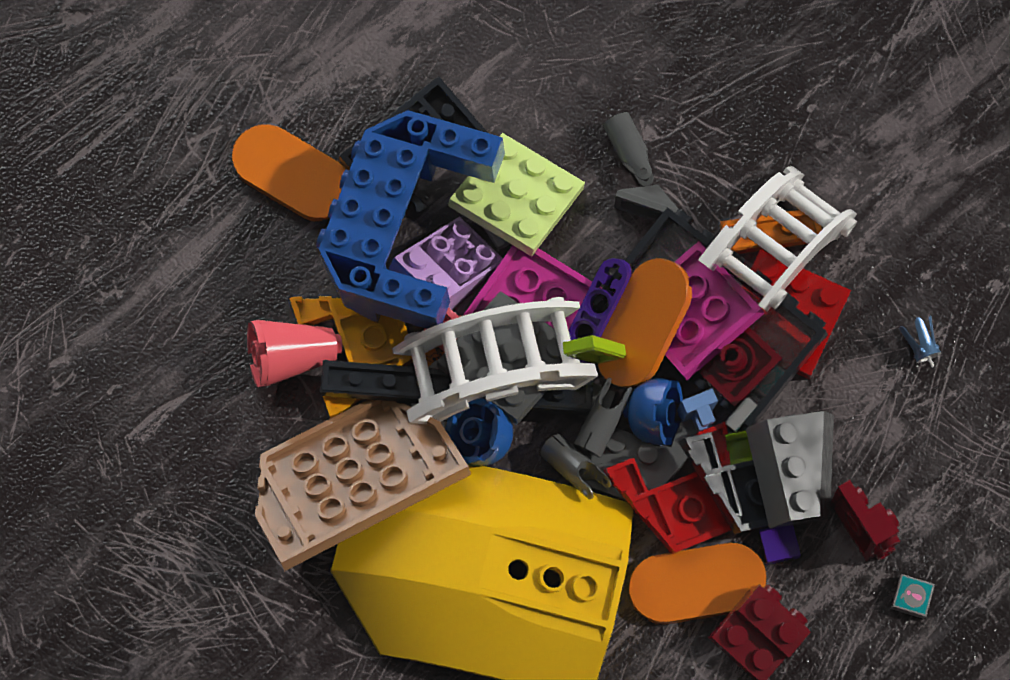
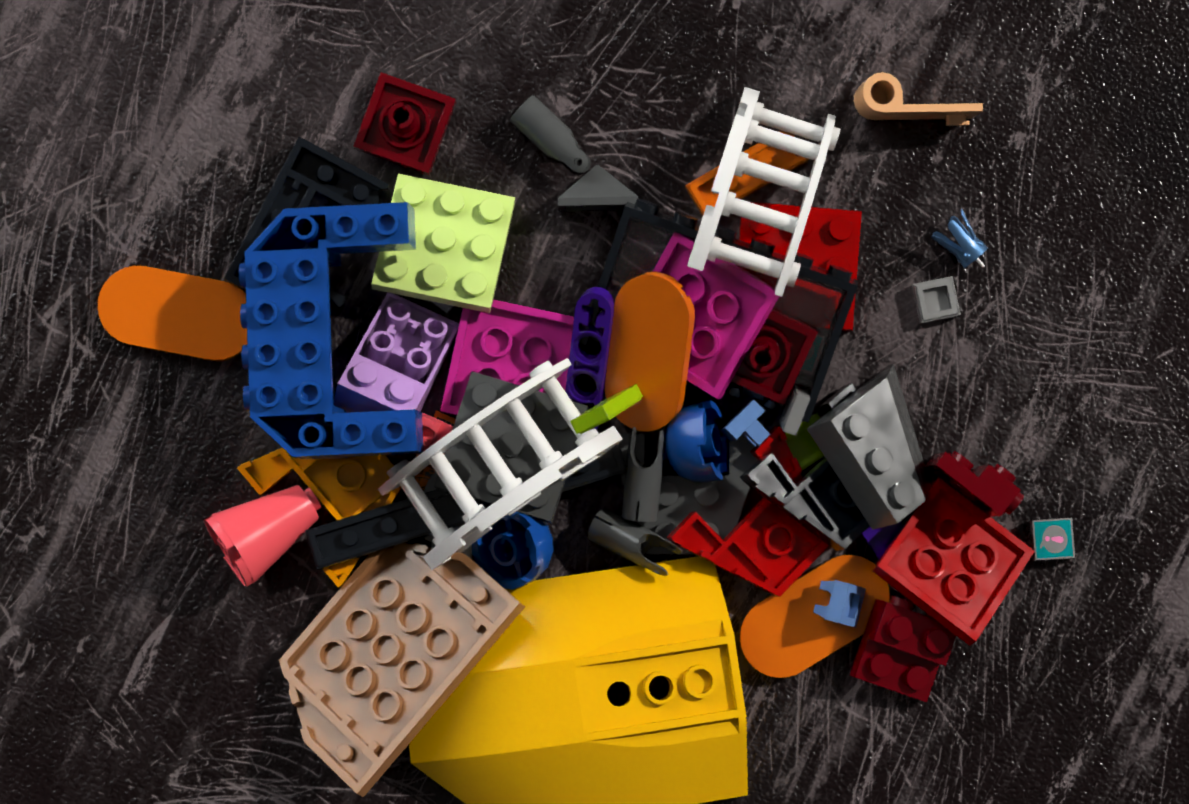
camera: 20 degrees left, 15 degrees up
none -> dark red plate [353,72,457,176]
none -> medium blue tile [813,580,866,628]
none -> light nougat door [854,72,983,126]
none -> red plate [872,477,1035,646]
none -> light grey tile [912,276,961,324]

